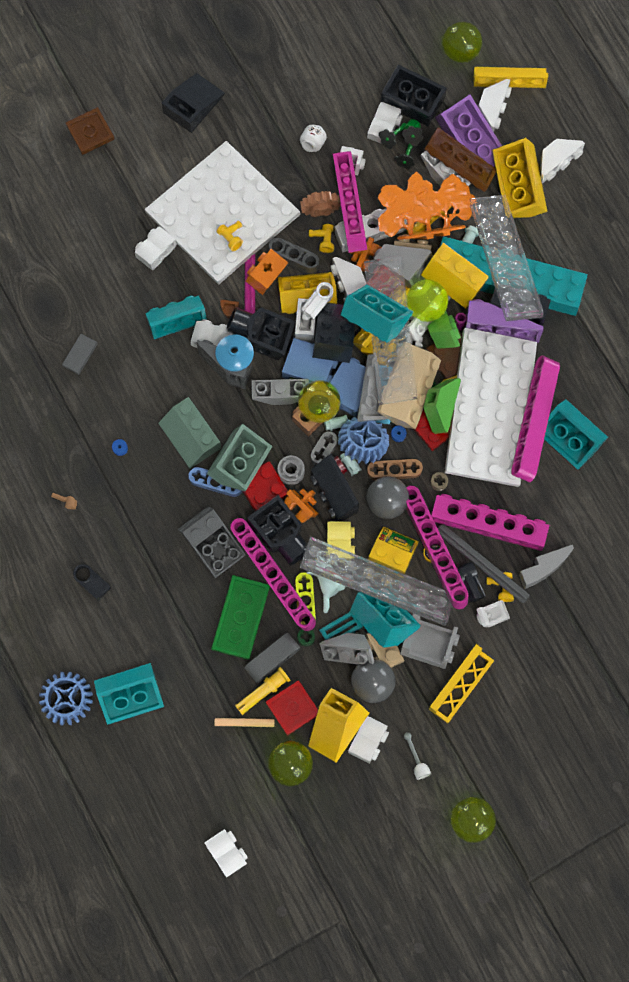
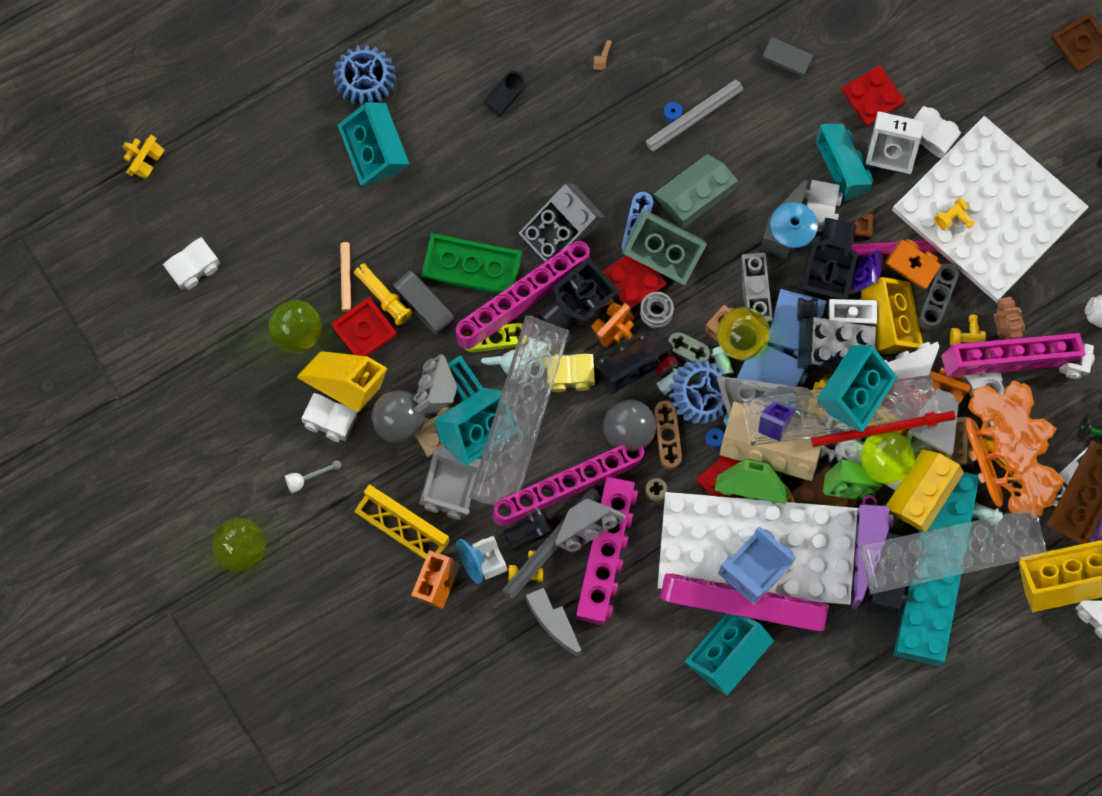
camera: 85 degrees right, 0 degrees up
dark green bush [298,629,315,647] -> none
white piece [301,282,333,320] -> none
yellow slope [368,527,419,577] -> none
none -> yellow hips [122,135,164,179]
none -> orange brick [411,550,461,609]
none -> dark azure dish [456,539,485,584]
none -> light grey slope [555,499,626,552]
none -> light grey axle [646,80,743,151]
none -> medium blue panel [718,526,796,606]
none -> dark purple slope [758,401,795,442]
none -> black wheel [797,297,818,321]
none -> red bar [811,410,956,447]
none -> red plate [841,65,906,128]
none -> dark purple slope [853,250,883,292]
none -> white brick [866,111,924,174]

